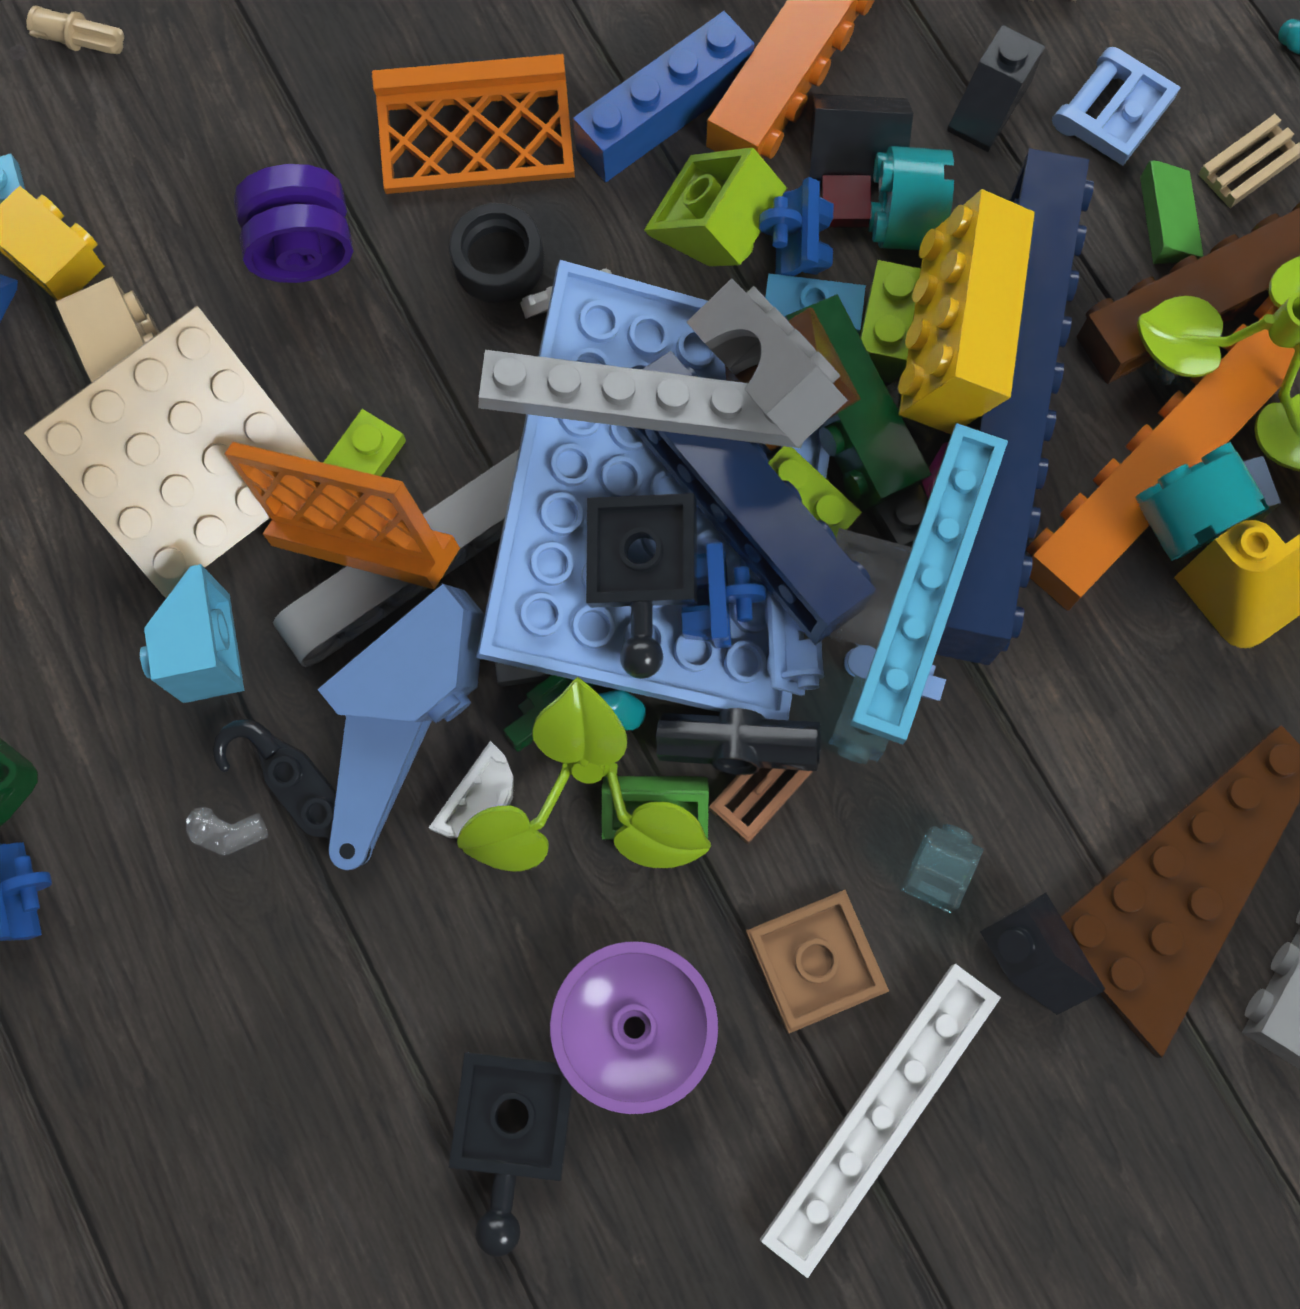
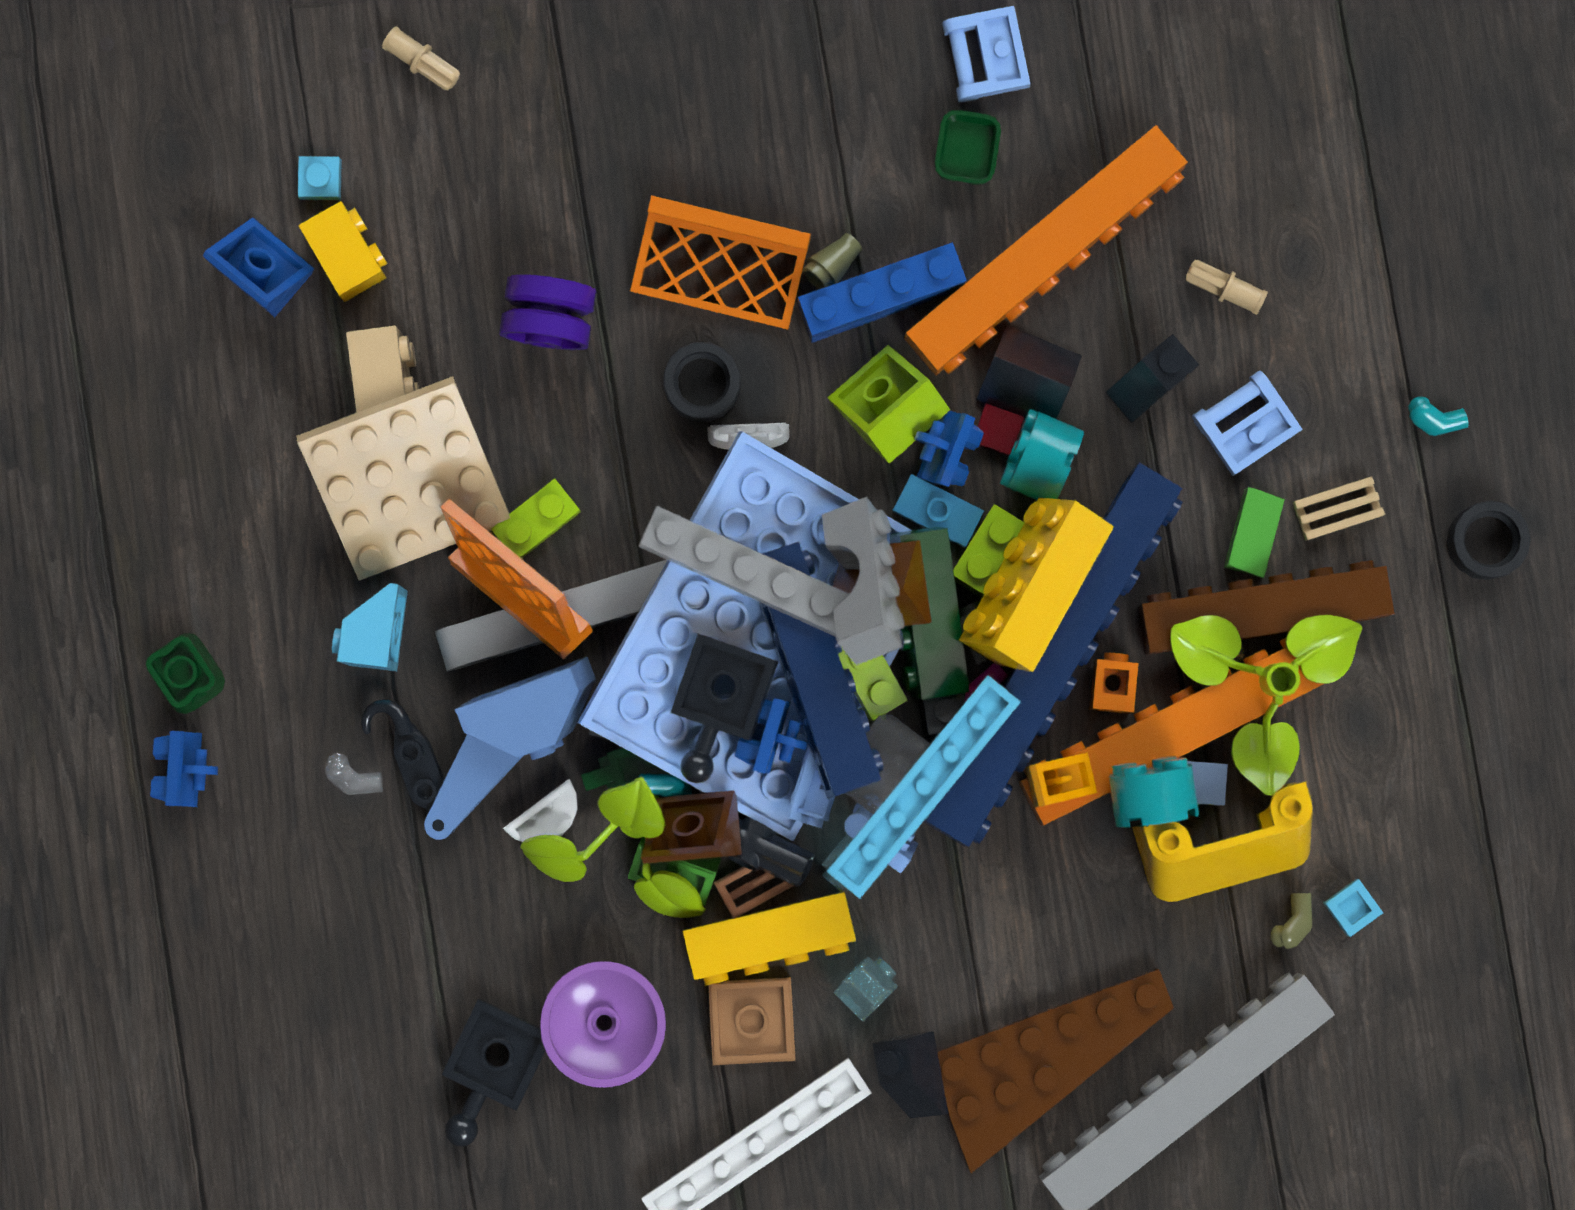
camera: 15 degrees right, 10 degrees up
none -> reddish brown slope [641,790,742,864]
none -> yellow brick [683,891,856,985]
none -> olive cone [803,233,862,290]
none -> light orange slope [1025,752,1097,807]
none -> orange brick [1089,653,1139,714]

